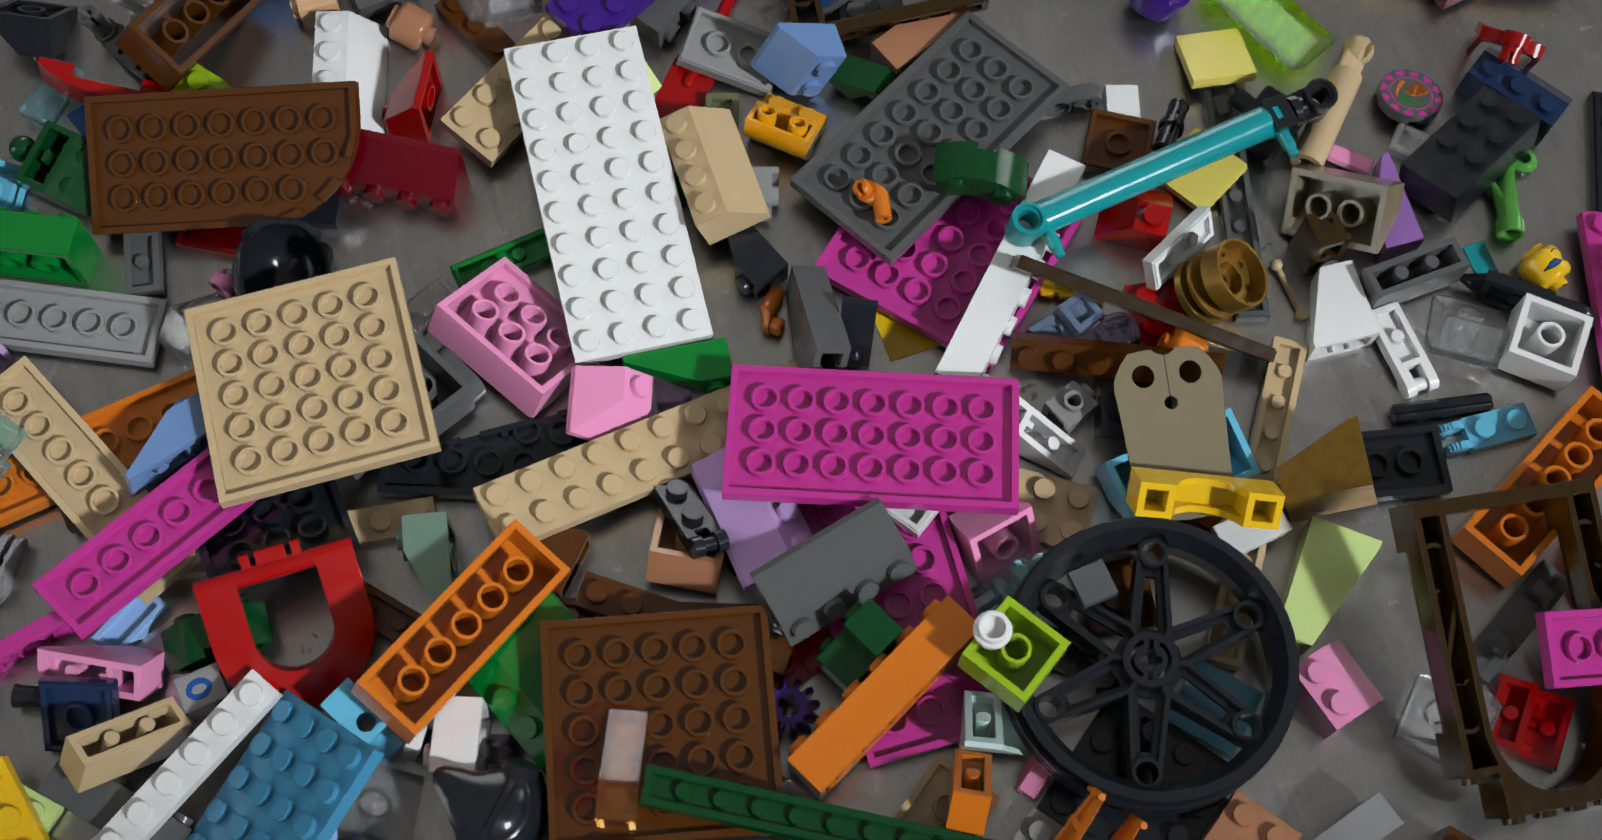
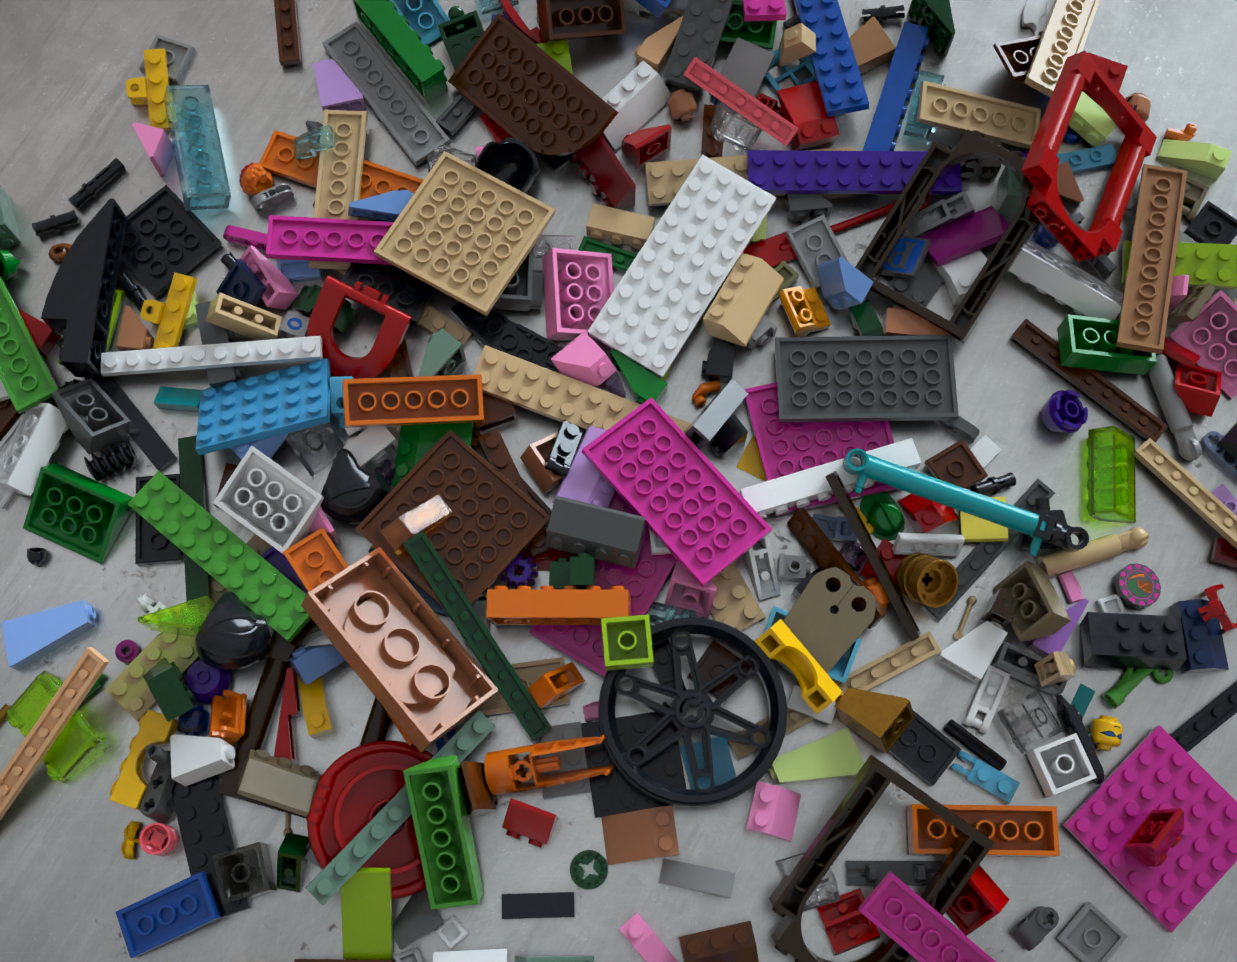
camera: 50 degrees right, 5 degrees up
orange arm [853,178,892,224] -> none
dark green brick [933,141,1029,206] -> none
light aqua slope [959,690,1033,757] -> none
white plate [973,610,1013,650] -> none
dark grey tile [1067,559,1118,609] -> none
light yellow tile [1174,28,1257,89] -> none
none -> tan brick [586,203,655,249]
none -> green piece [860,492,905,541]
none -> tan slope [1034,651,1075,687]

